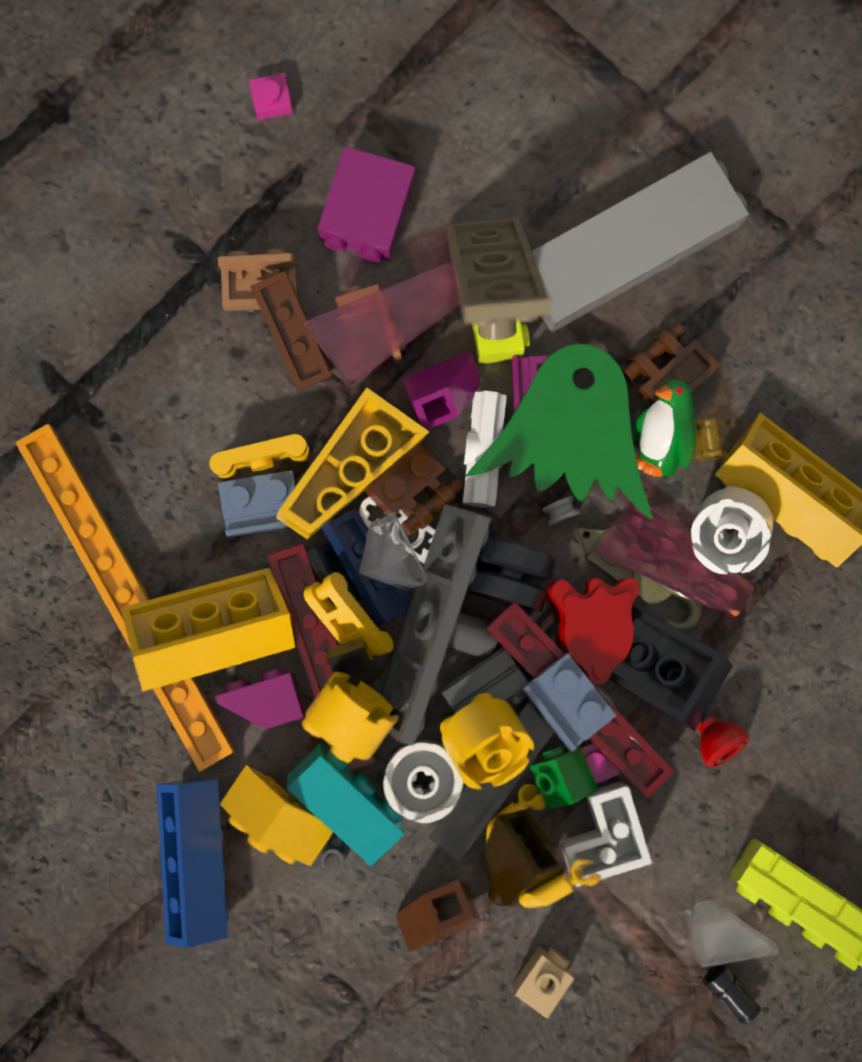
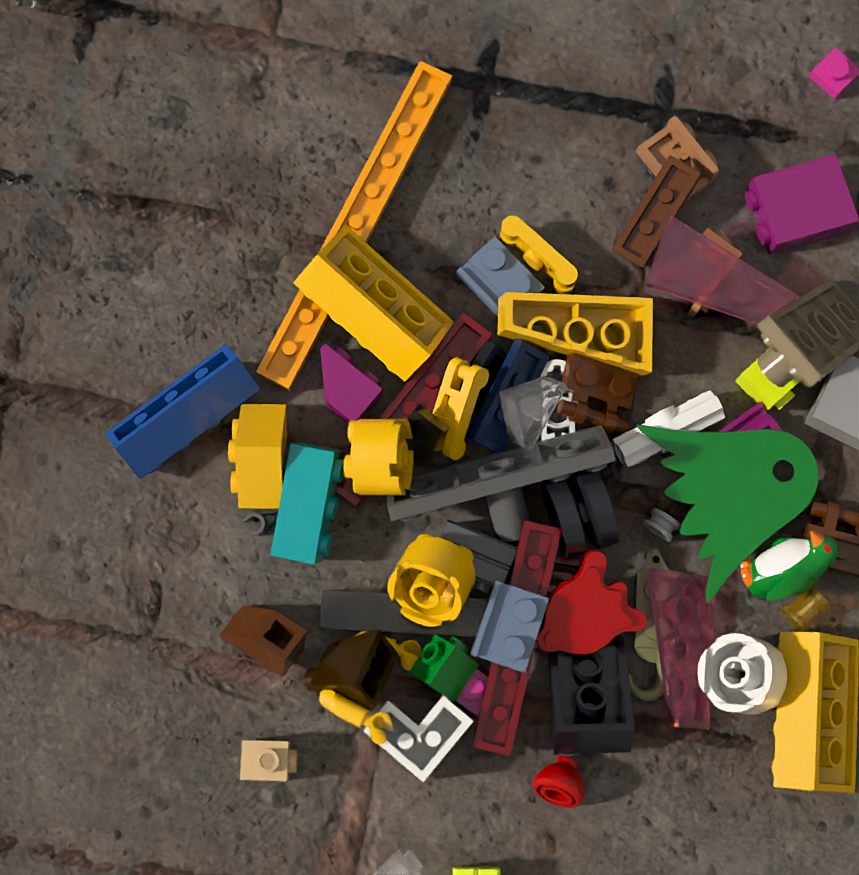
camera: 55 degrees right, 5 degrees down
white brick [384,739,463,823] -> none
magenta slope [401,350,481,430] -> none

